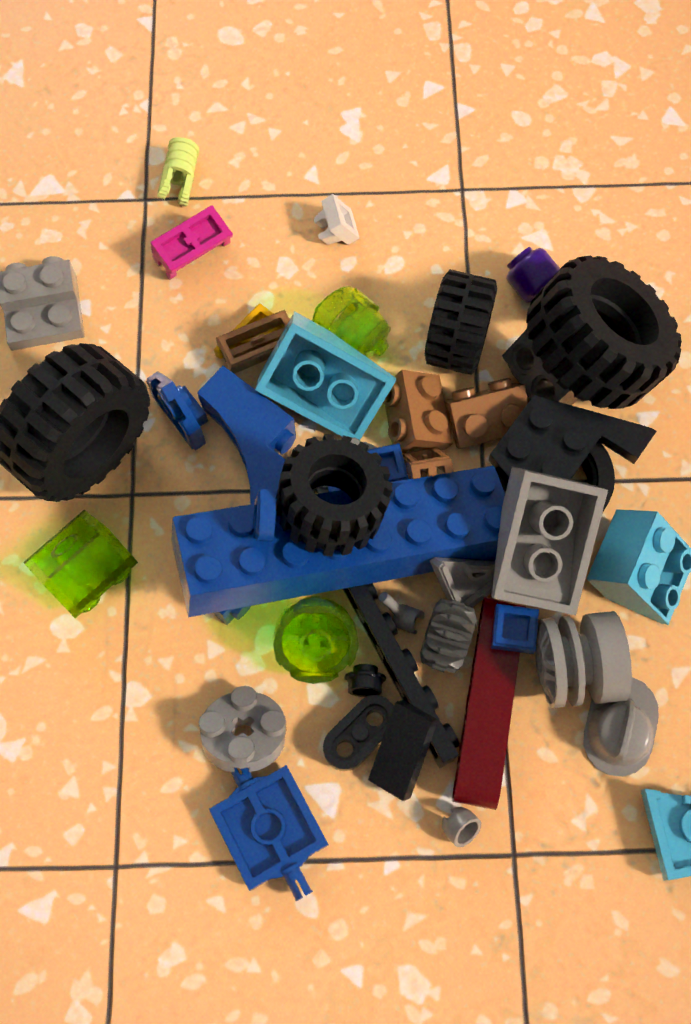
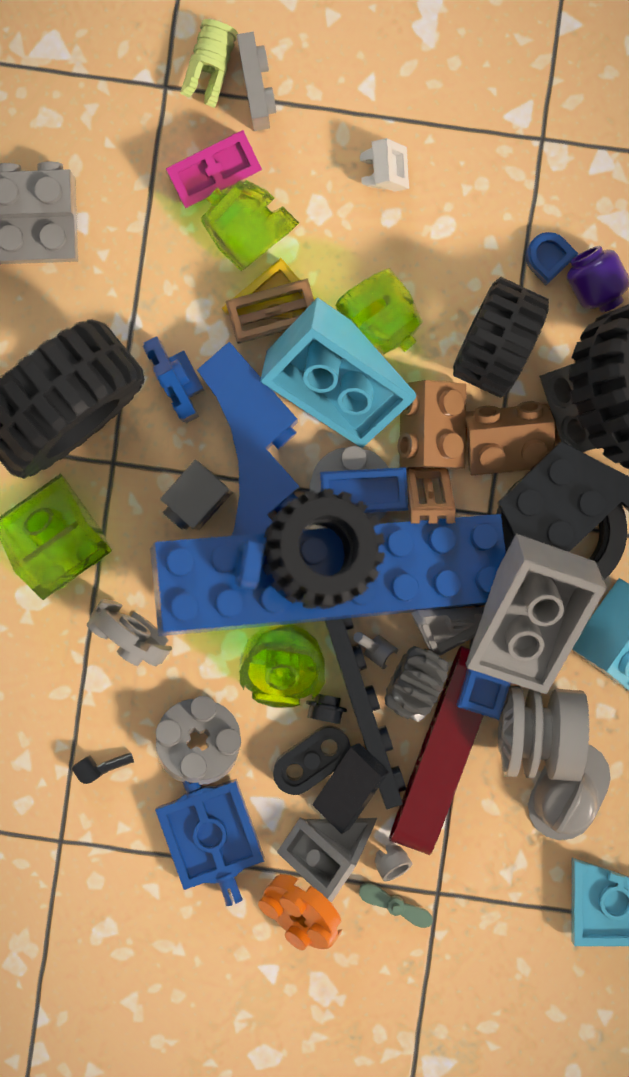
camera: 10 degrees right, 20 degrees up
none -> black hand [72,752,134,784]
none -> light grey plate [87,599,172,666]
none -> dark grey brick [160,459,233,530]
none -> clear neon green helmet [201,180,299,271]
none -> light grey plate [237,31,276,131]
none -> orange plate [258,874,342,950]
none -> light grey slope [277,817,377,902]
none -> sand green piece [359,883,433,928]
none -> blue tile [526,232,578,285]

